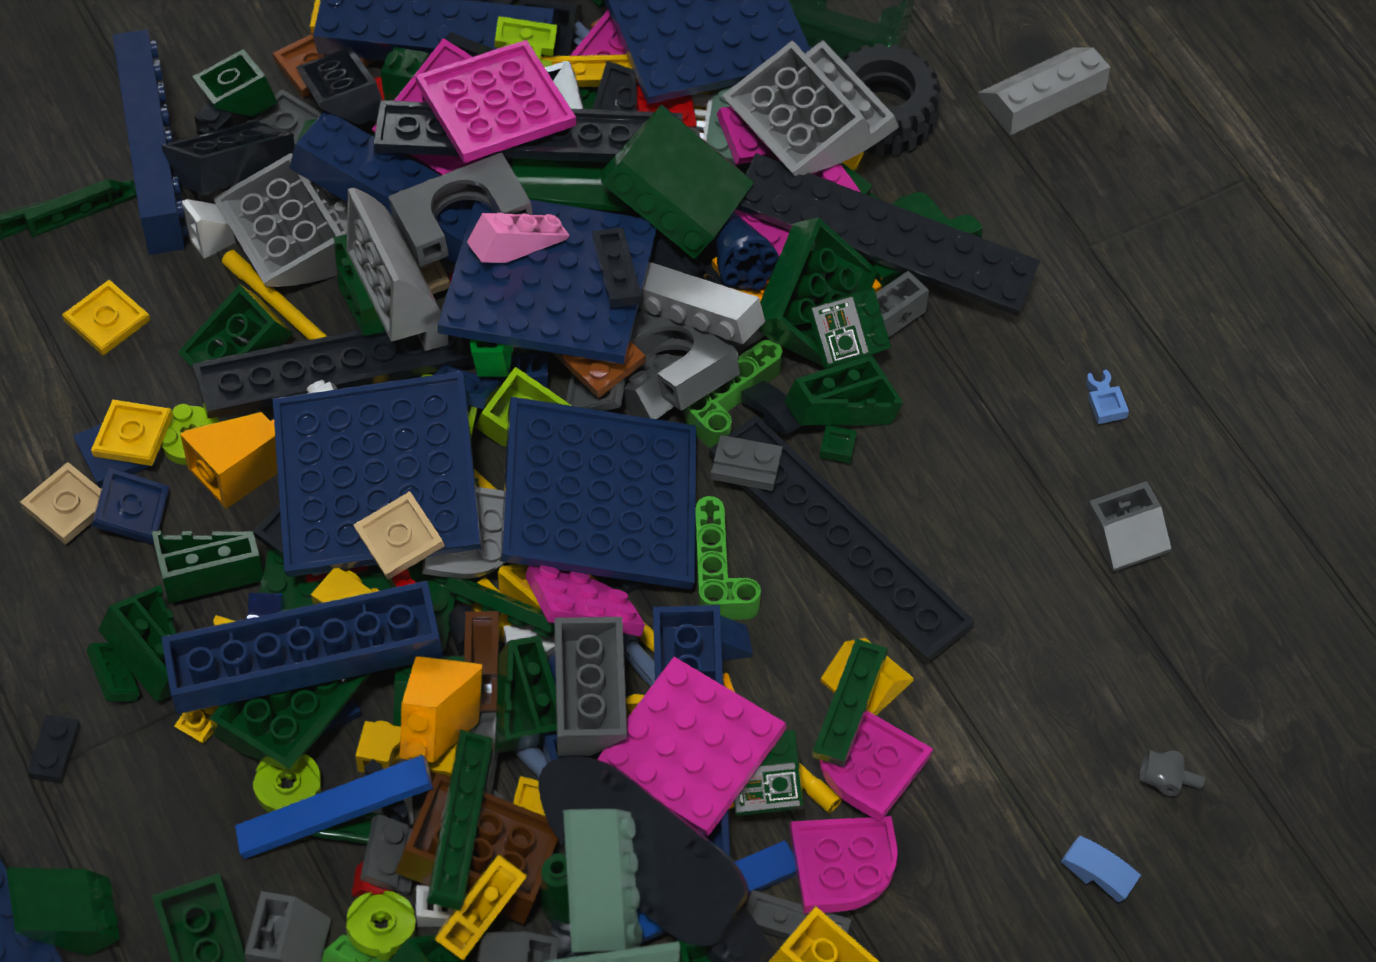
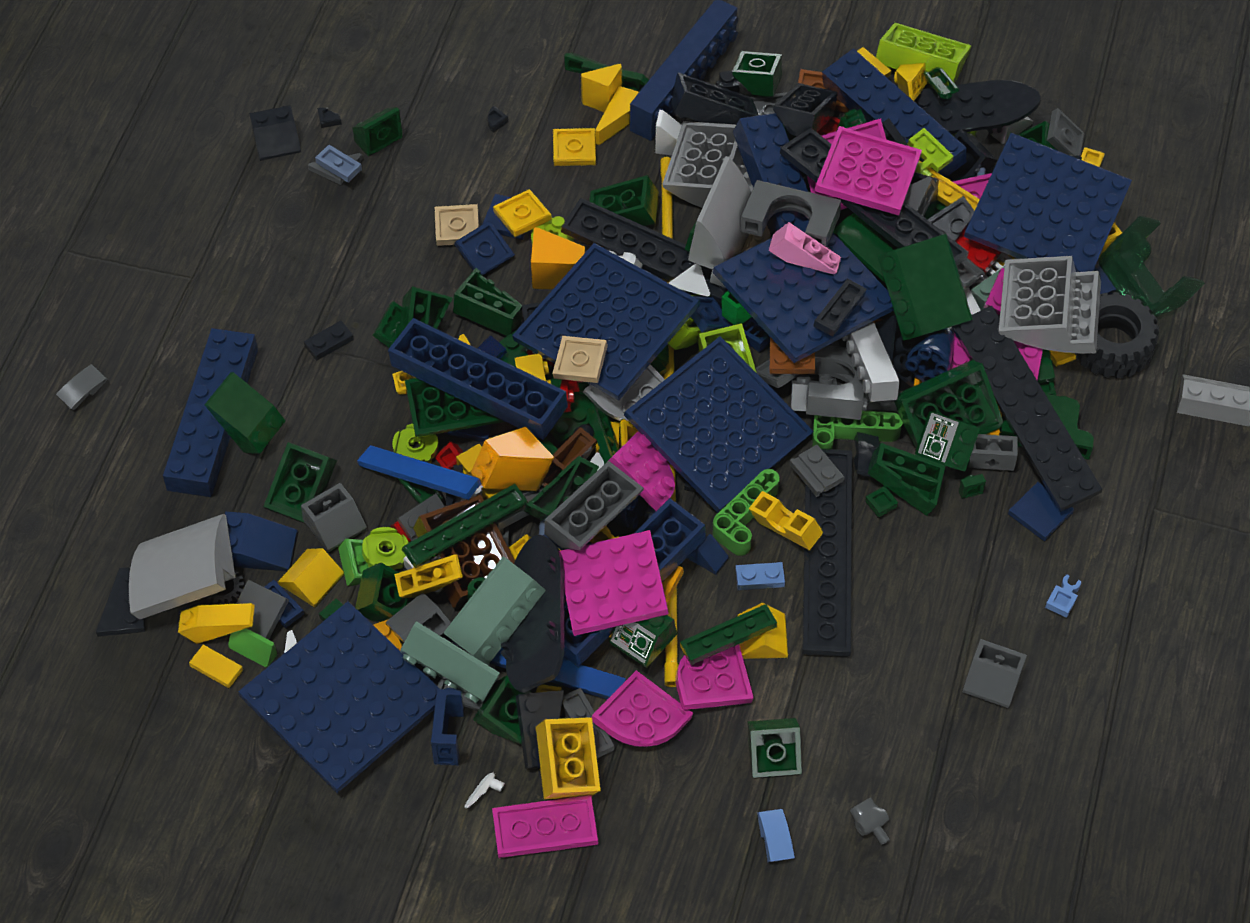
camera: 45 degrees right, 0 degrees up
none -> red slope [435,442,463,470]
none -> yellow slope [581,64,622,112]
none -> yellow slope [595,86,639,145]
none -> white sticker [669,263,710,296]
none -> medium blue plate [735,562,785,590]
none -> dark green slope [747,718,802,778]
none -> yellow arch [749,491,823,550]
none -> dark green plate [958,474,986,499]
none -> dark blue tile [1008,482,1074,541]

